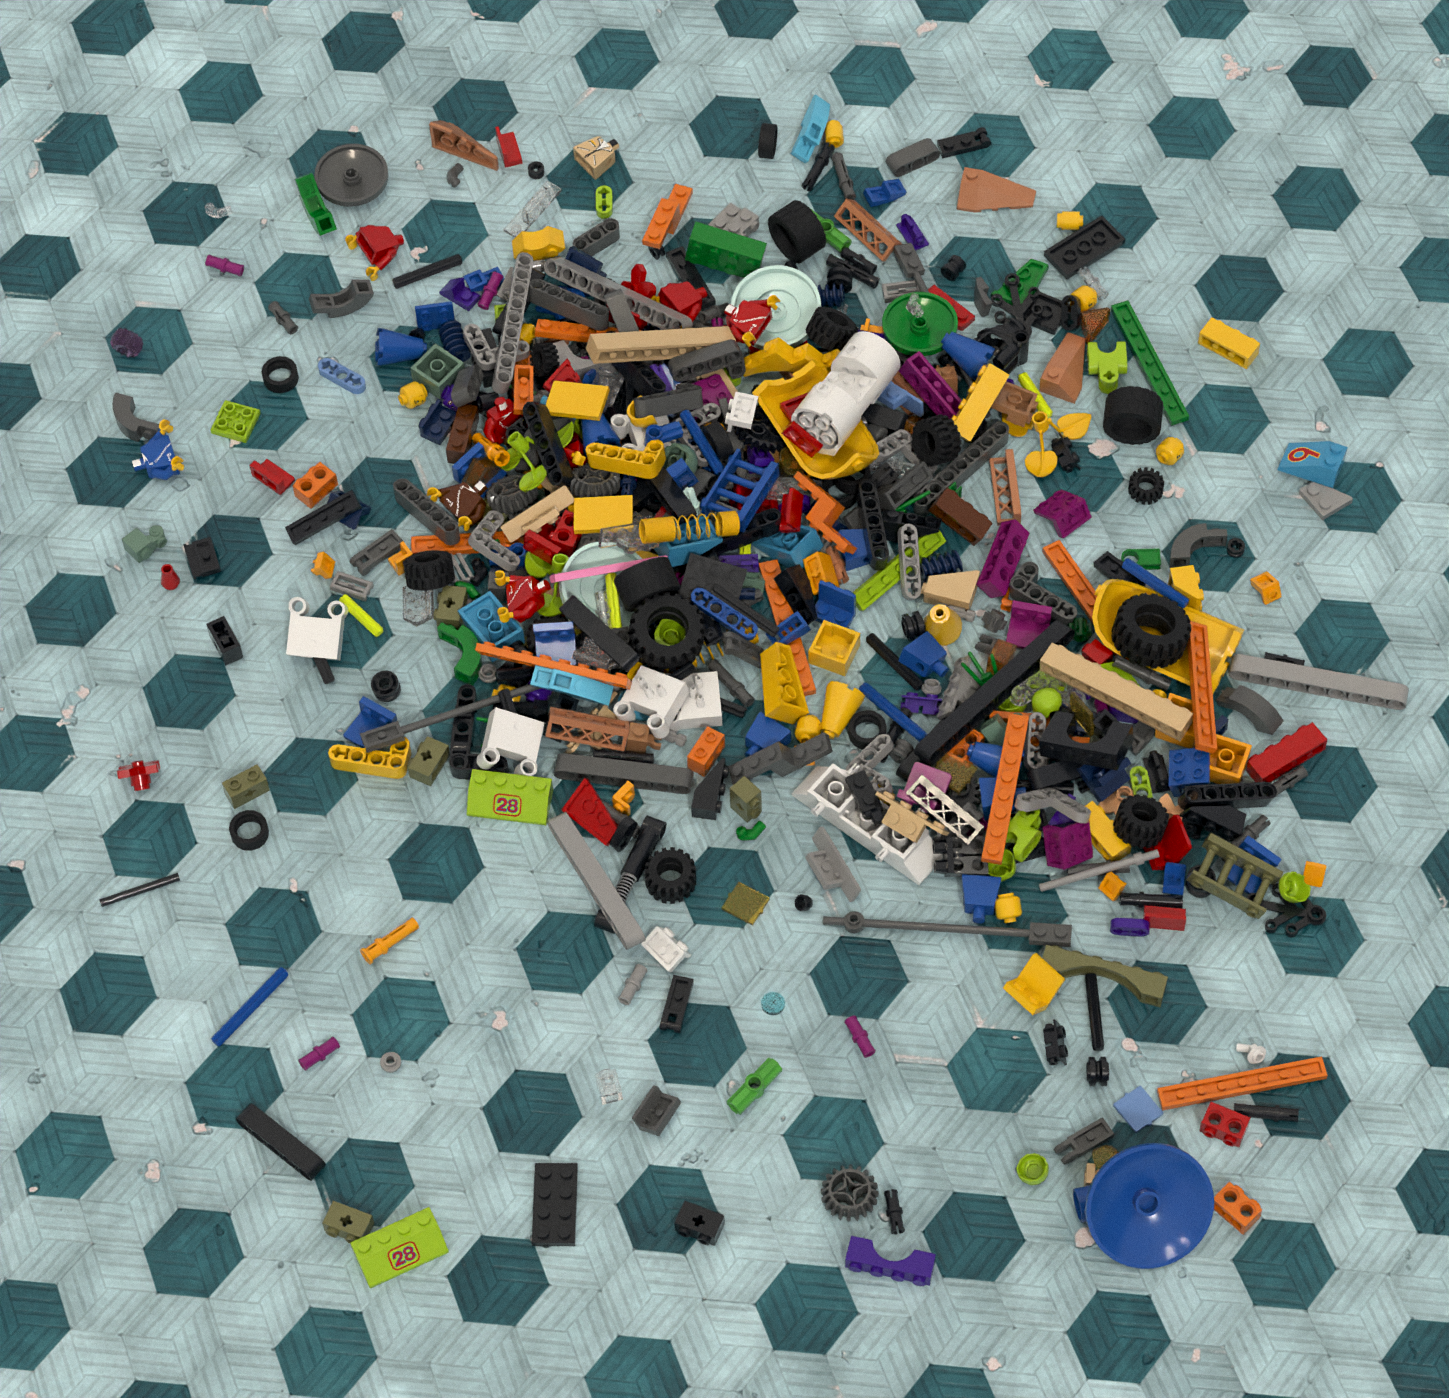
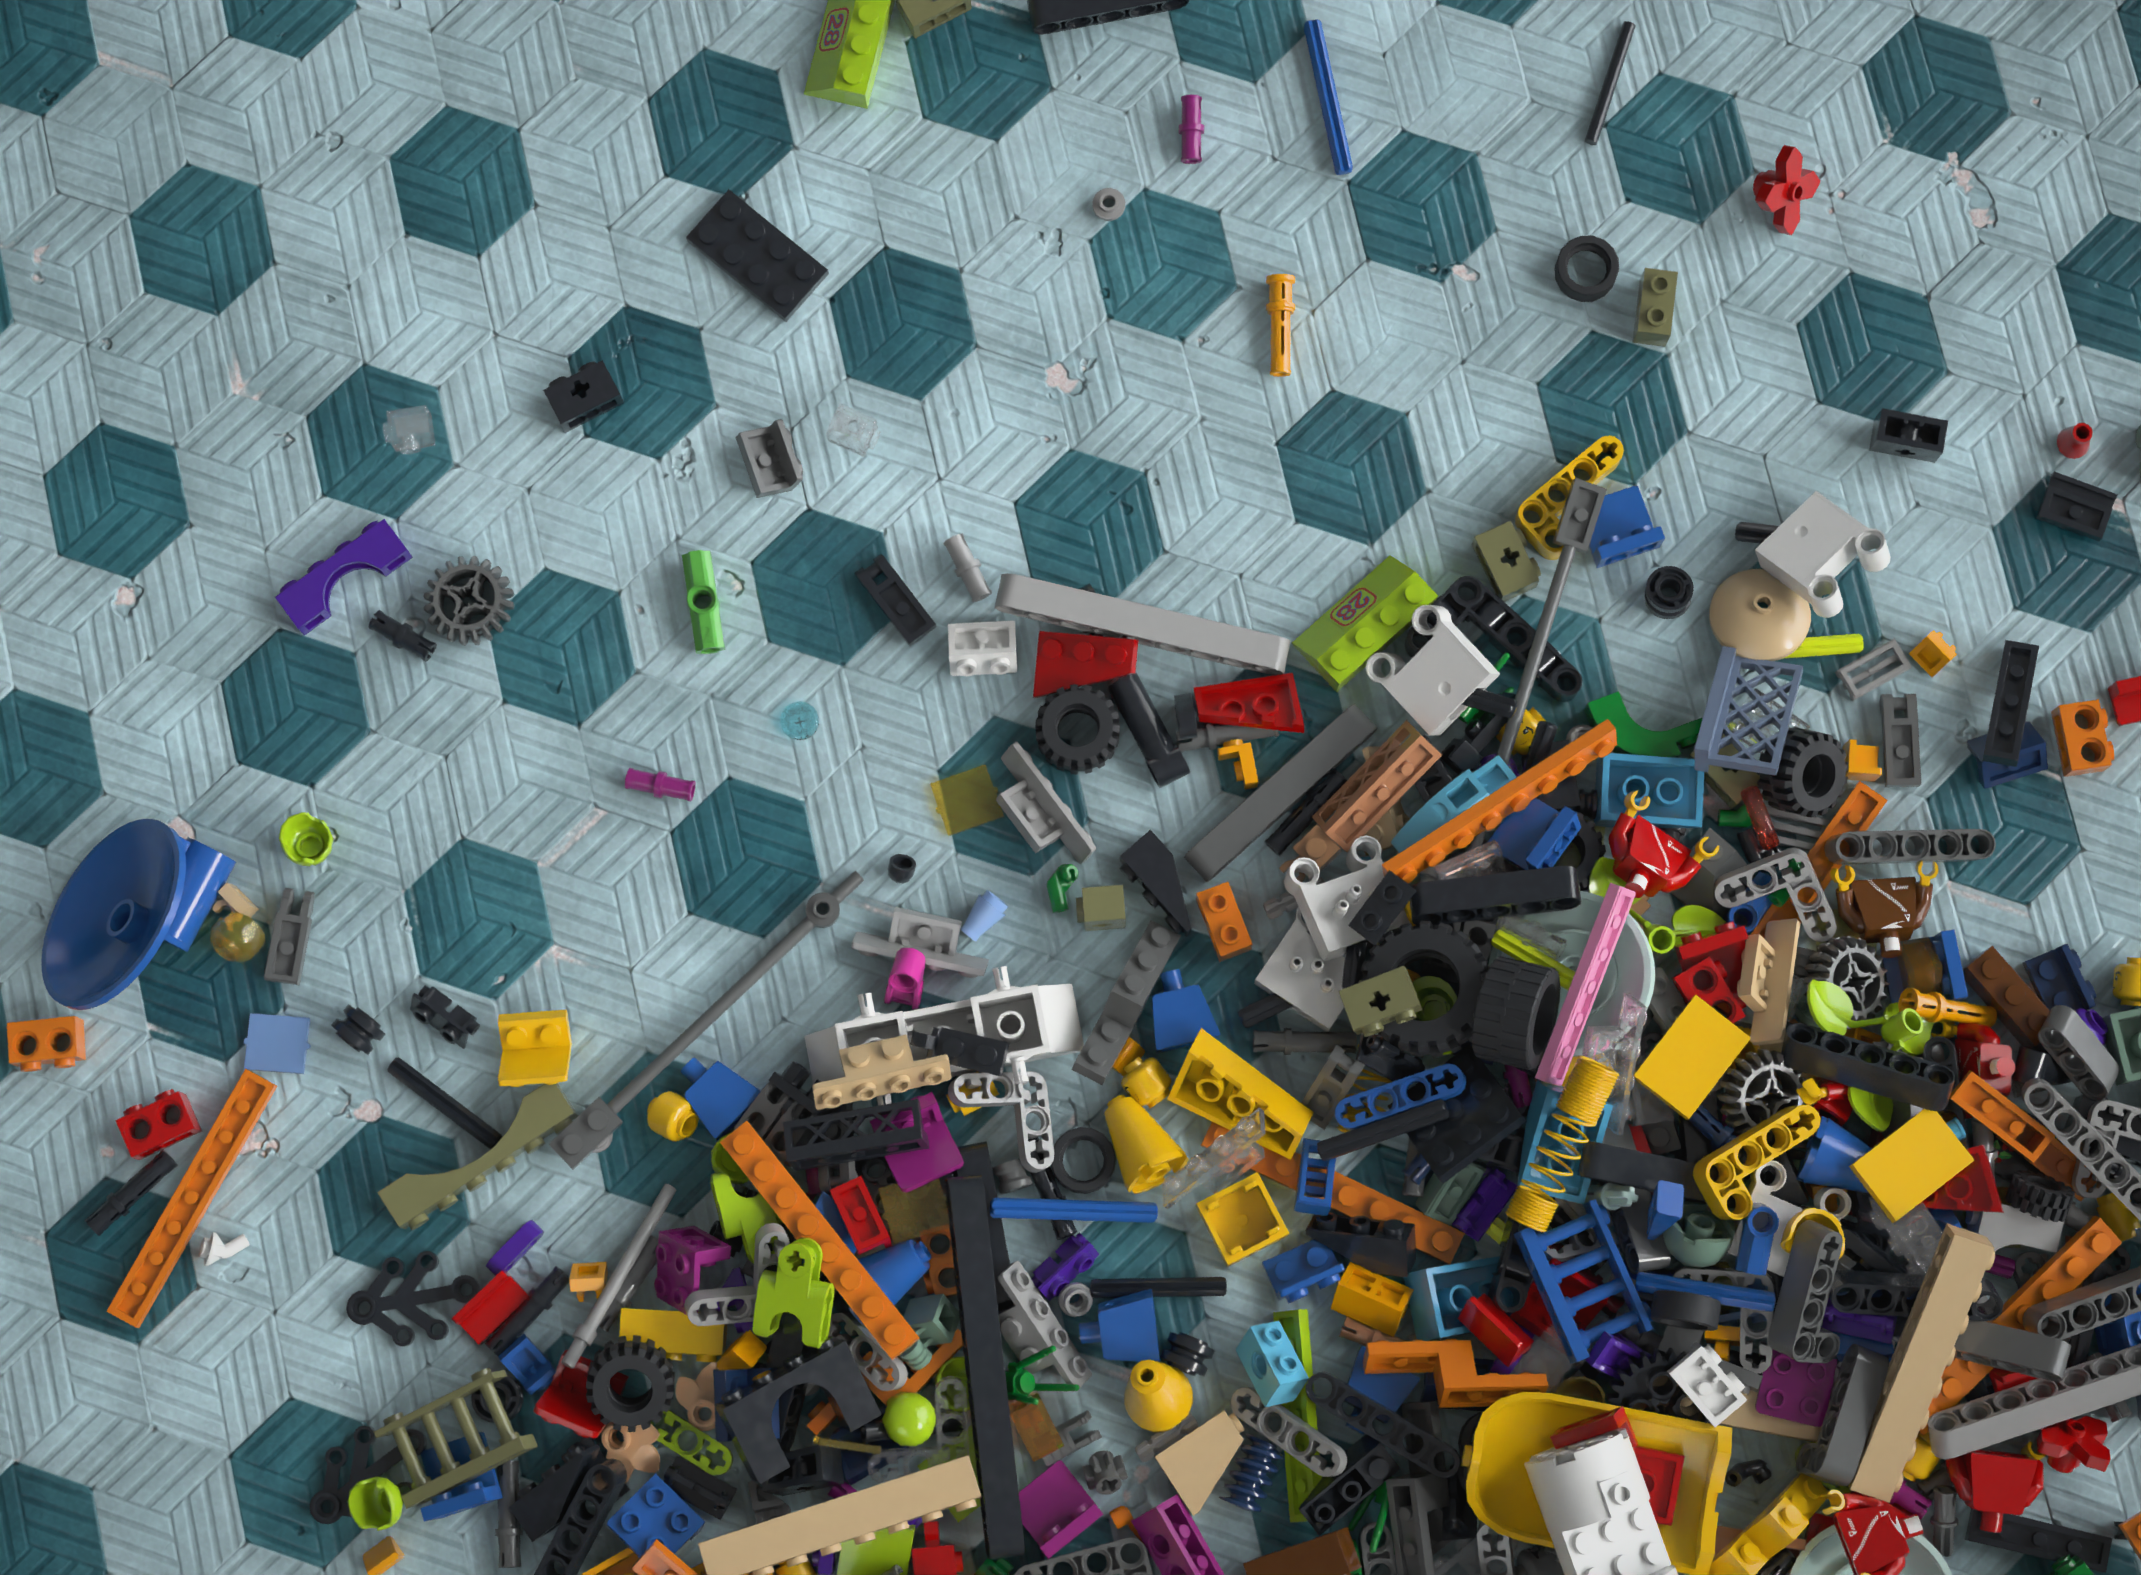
camera: 130 degrees right, 20 degrees up
none -> black plant [346,1251,480,1347]
none -> clear brick [383,405,436,454]
none -> light orange slope [716,1330,767,1370]
none -> lime piece [753,1238,834,1348]
none -> red panel [830,1176,892,1255]
none -> dark pink piece [884,947,926,1010]
none -> light blue cone [960,890,1008,941]
none -> light grey bracket [996,742,1096,864]
none -> red wing [1033,631,1138,698]
none -> clear bracket [1162,1108,1265,1210]
none -> medium azure brick [1236,1321,1309,1407]
none -> olive brick [1339,966,1423,1037]
none -> black hinge [1348,870,1417,946]
none -> sand blue fence [1695,646,1803,775]
none -> tan dish [1709,569,1811,661]
none -> clear red axle [1741,785,1779,850]

